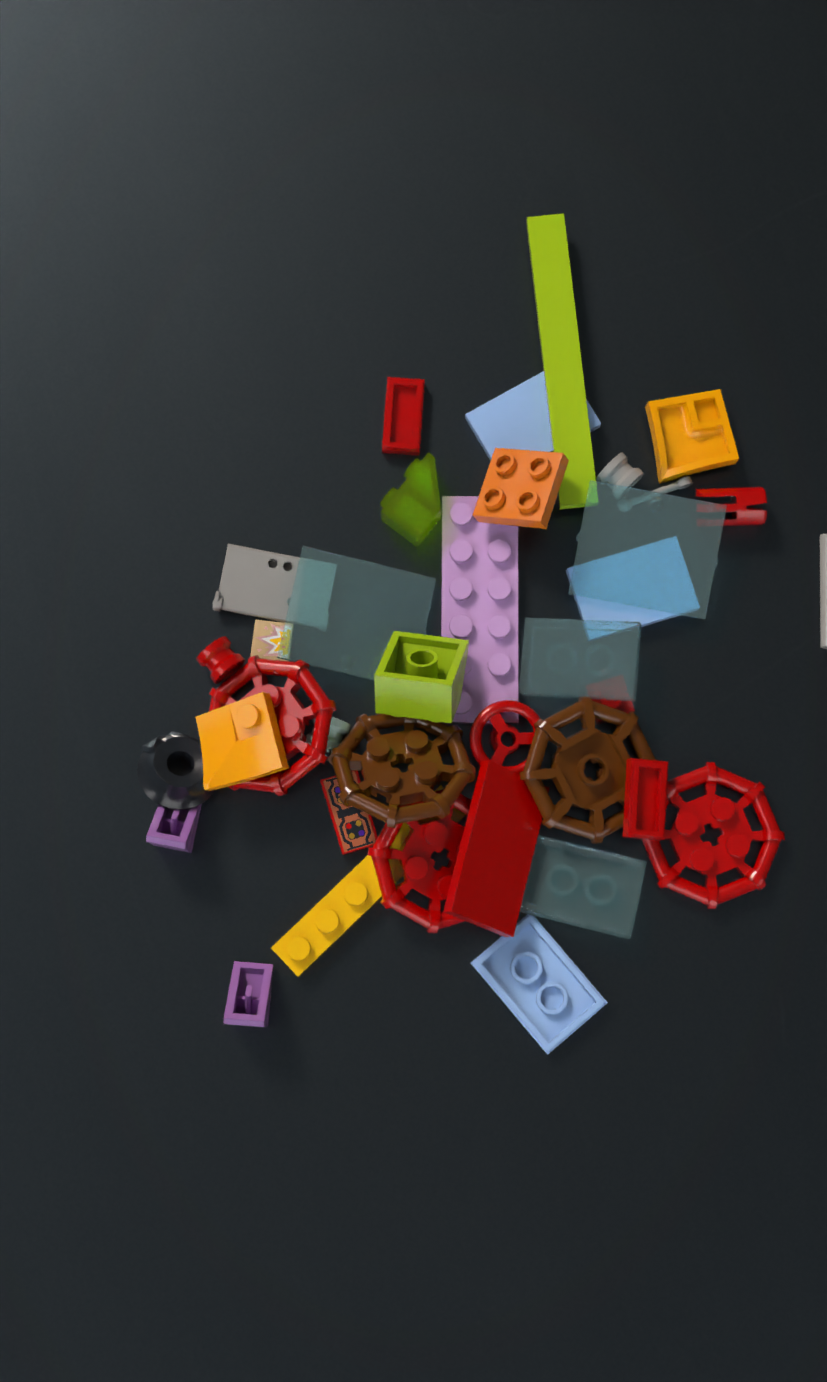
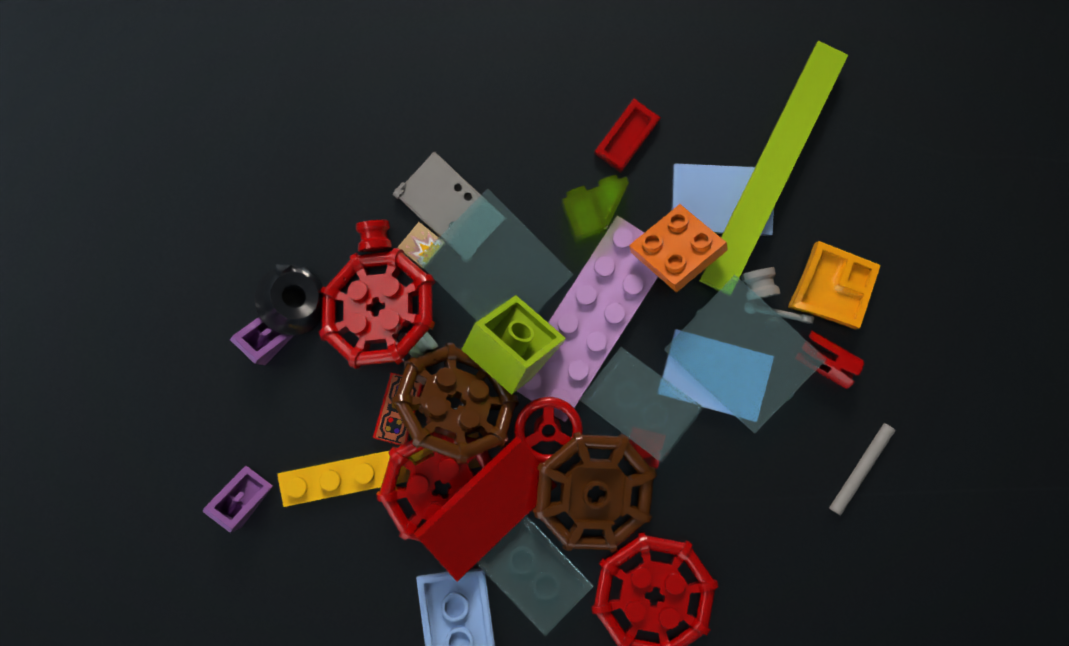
camera: 30 degrees right, 5 degrees up
light orange plate [195,692,289,791] -> none
red tile [623,758,668,841] -> none

